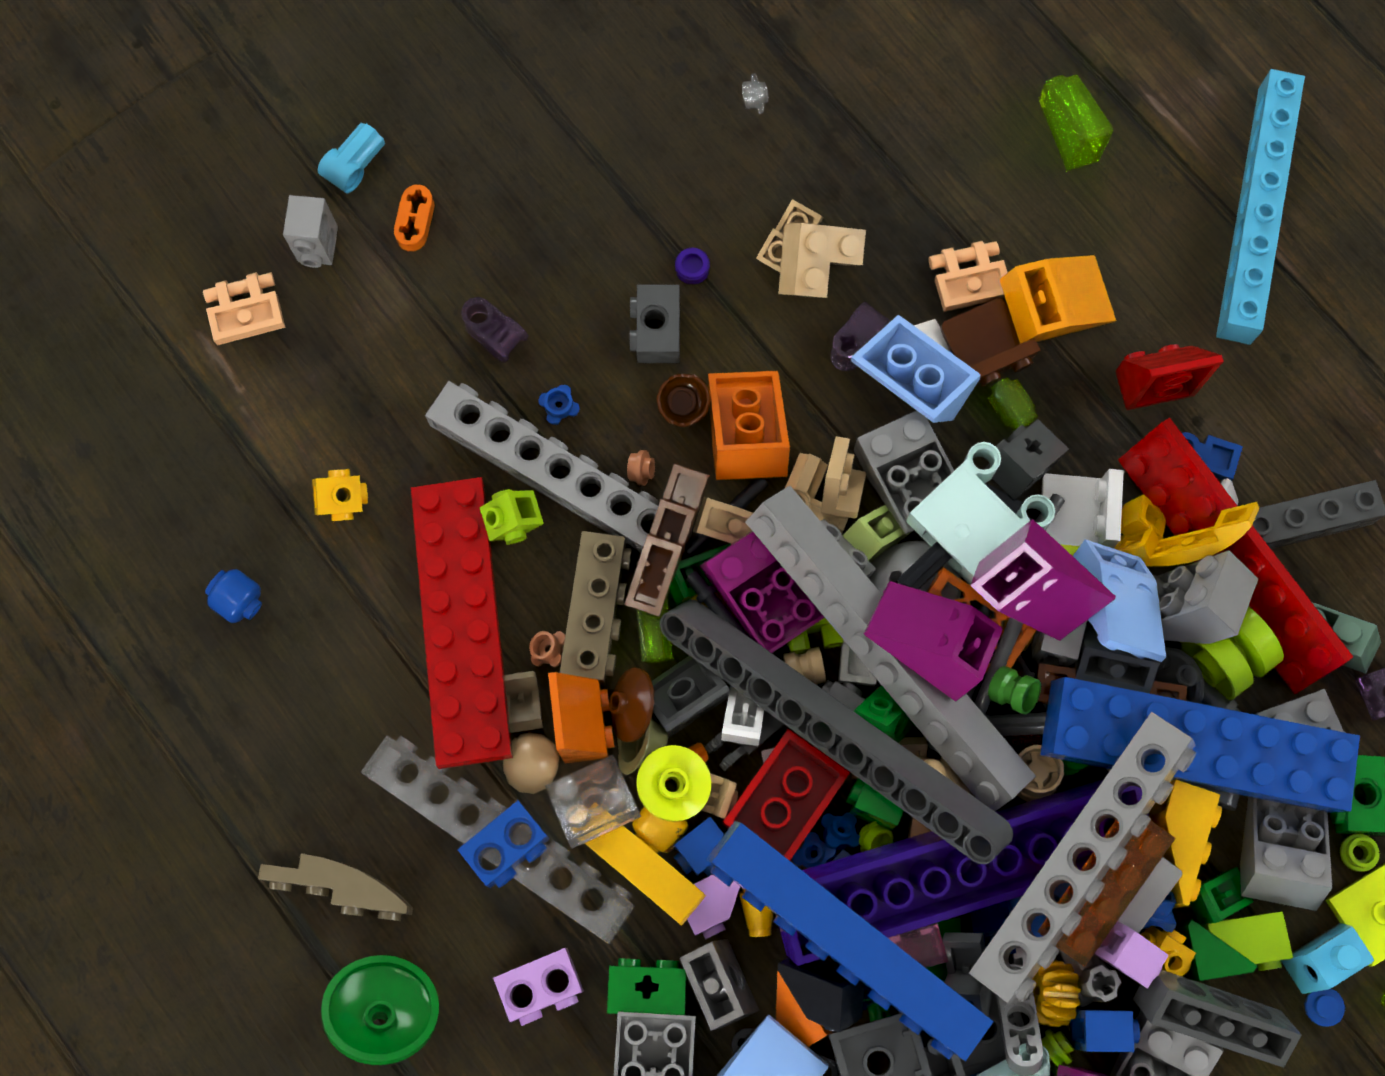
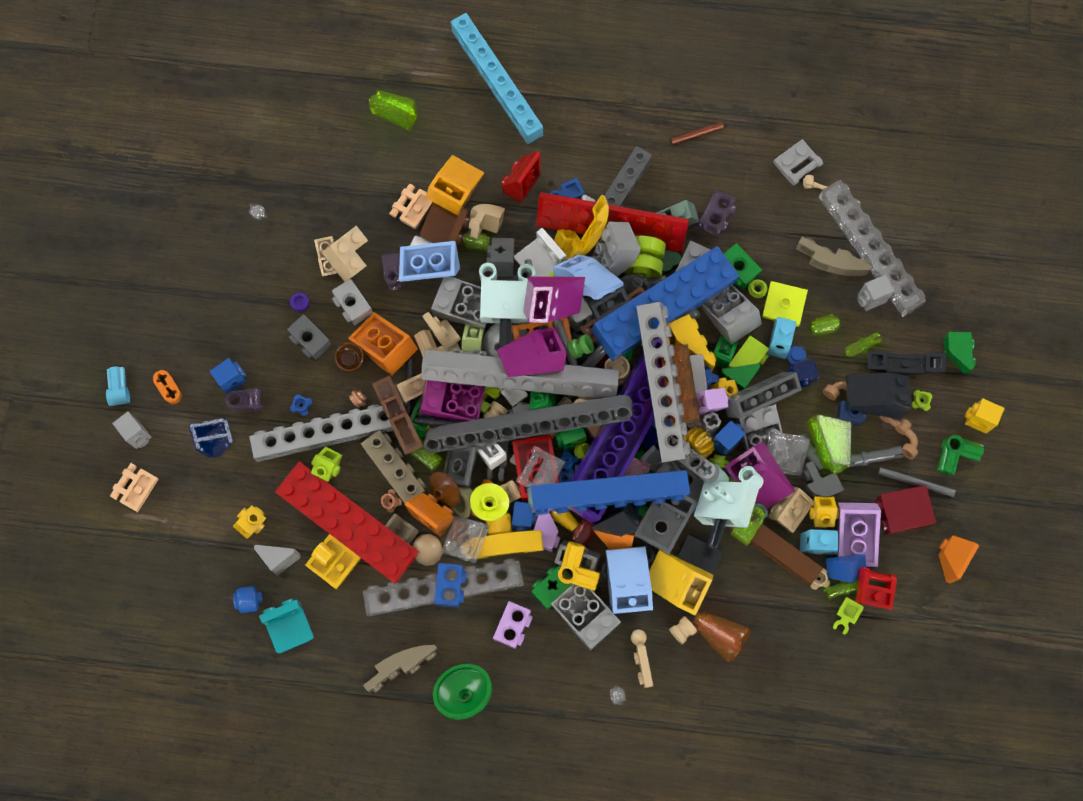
camera: 45 degrees left, 0 degrees up
none -> clear blue slope [188,418,233,458]
none -> blue brick [209,358,247,395]
none -> light grey slope [254,545,301,575]
none -> teal bracket [259,599,314,653]
none -> yellow plate [305,534,361,590]
none -> light grey brick [332,278,373,326]
none -> tan brick [469,204,505,239]
none -> clear plate [516,446,565,488]
none -> yellow piece [558,542,600,591]
none -> clear red brick [571,518,596,546]
none -> dark green tile [661,250,681,273]
none -> clear blue brick [787,359,819,388]

